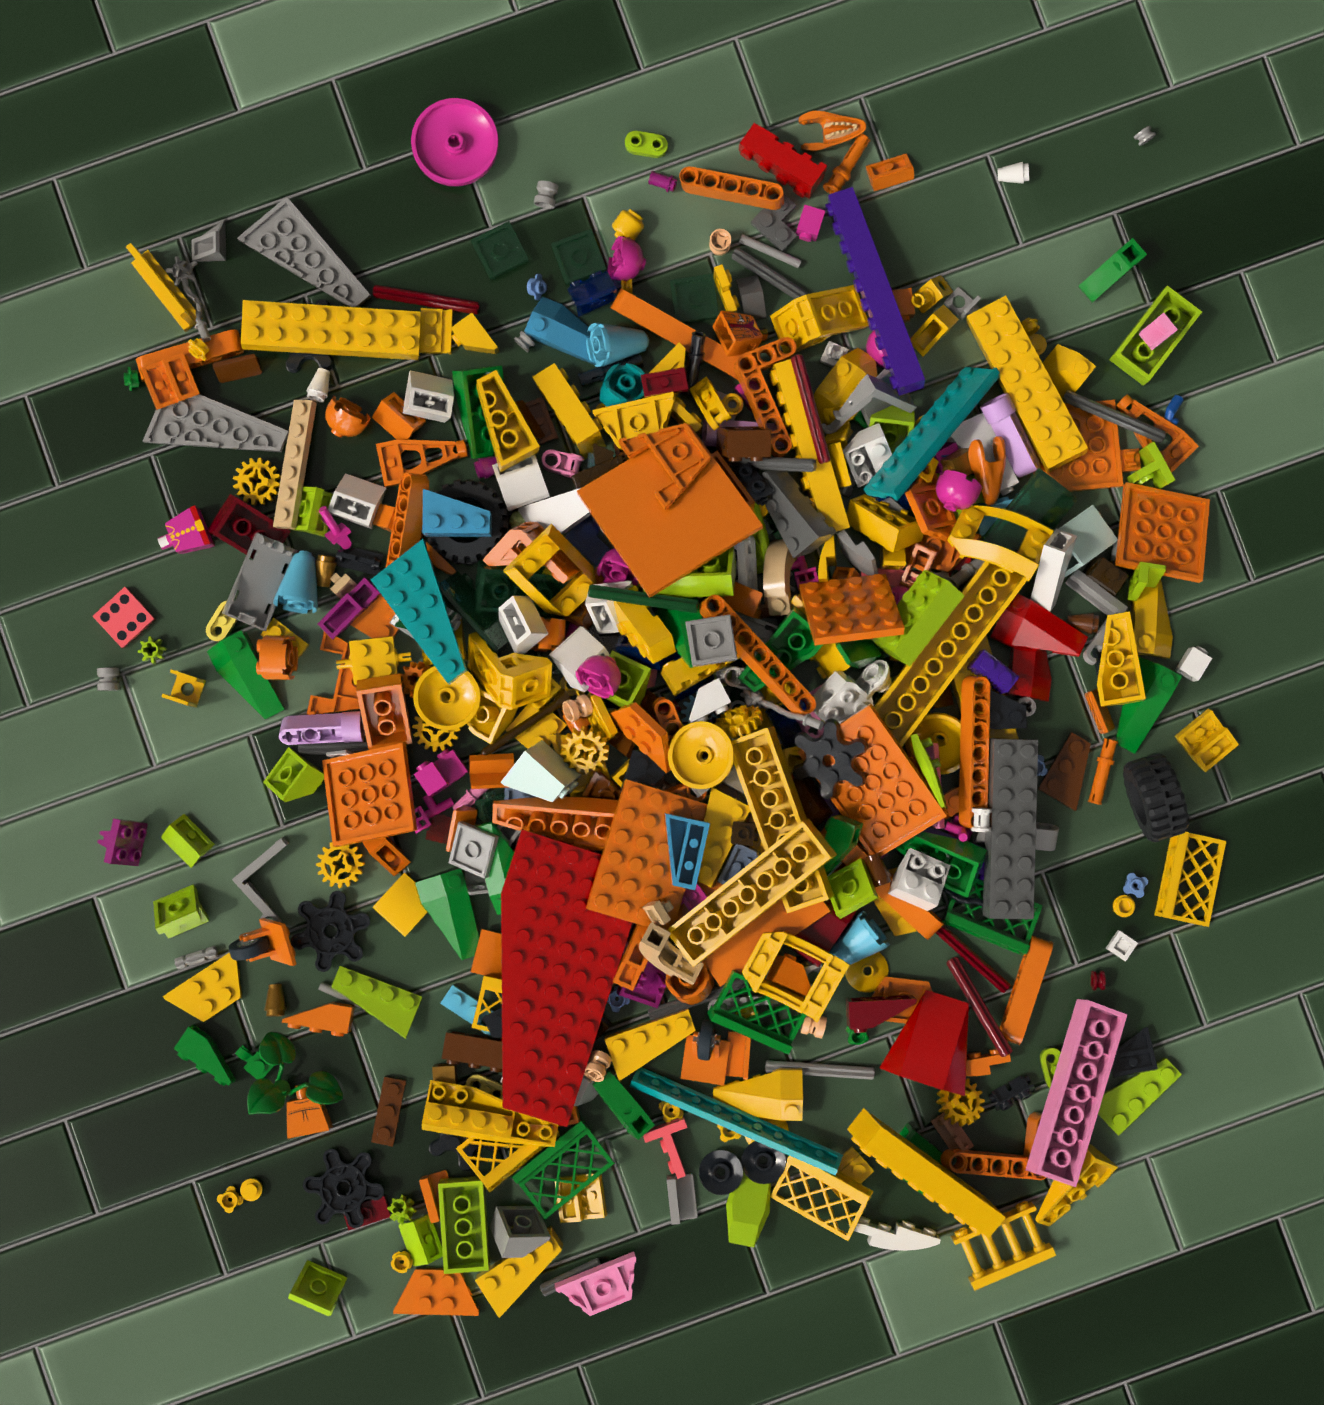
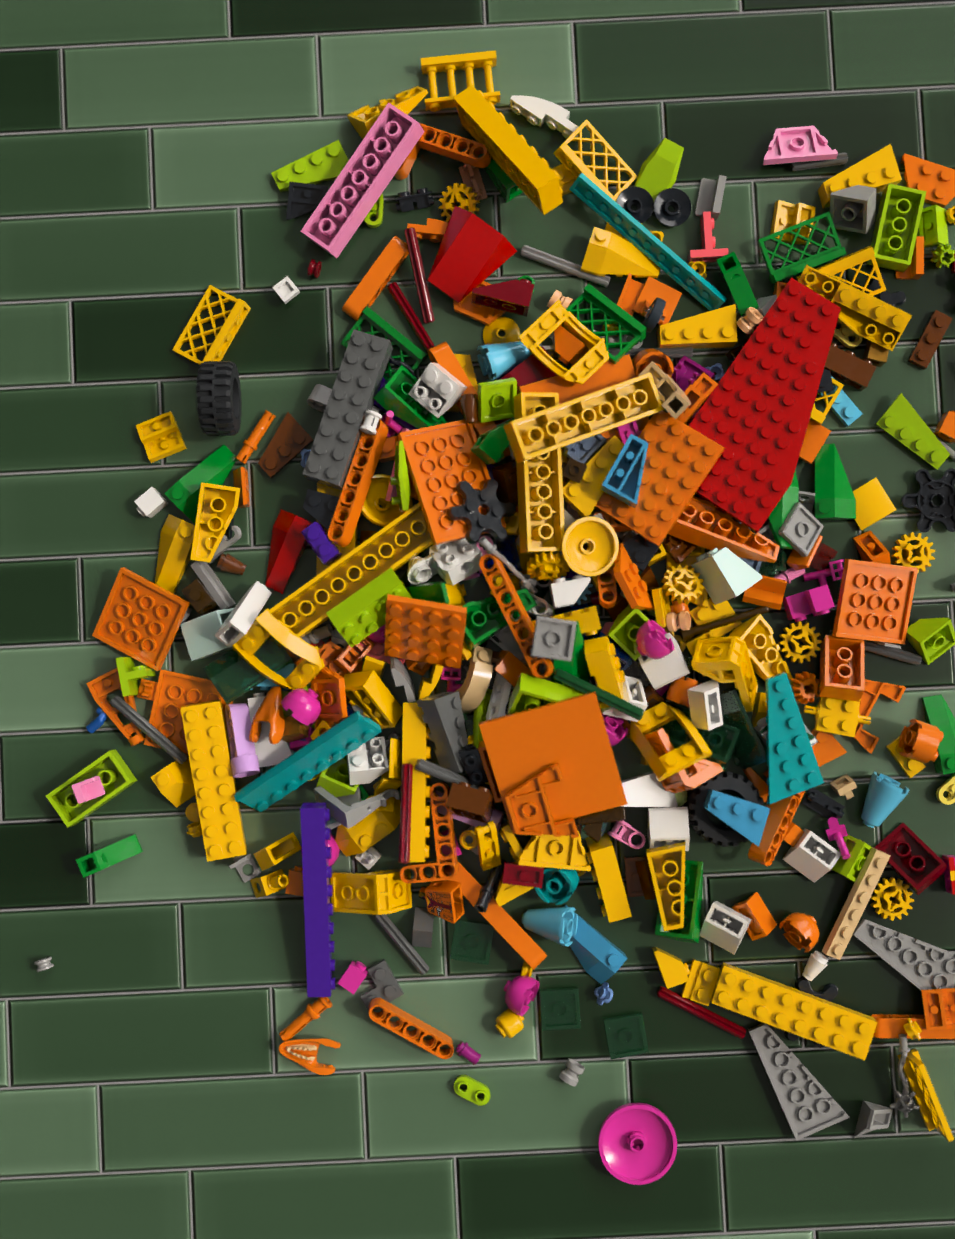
camera: 160 degrees left, 0 degrees up
reddish brown slope [212,354,262,383] -> none
light grey piece [222,533,298,631] -> none
lavender beam [279,711,365,745] -> none
pearl gold cone [315,555,337,587] -> none
magenta slope [318,577,381,640] -> none
orange plate [376,439,468,488] -> none
yellow dish [413,666,480,730] -> none
magenta cone [474,456,497,479] -> none
light grey bush [514,331,535,353] -> none
clear blue plate [565,515,611,566] -> none
clear blue slope [567,271,617,317] -> none
black pin [578,353,644,387] -> none
tan tile [643,900,674,926] -> none
light nougat wheel [709,229,731,256] -> none
yellow plate [713,264,739,313] -> none
red wedge [739,123,827,199] -> none
light grey bar [739,234,802,268] -> none
orange slope [866,153,914,191] -> none
red wedge [990,593,1088,657] -> none
white cone [998,162,1029,184] -> none
white bush [1016,697,1036,717] -> none
yellow plate [1113,895,1135,917] -> none
medium blue plate [1123,873,1148,898] -> none
lime panel [1128,562,1166,601] -> none

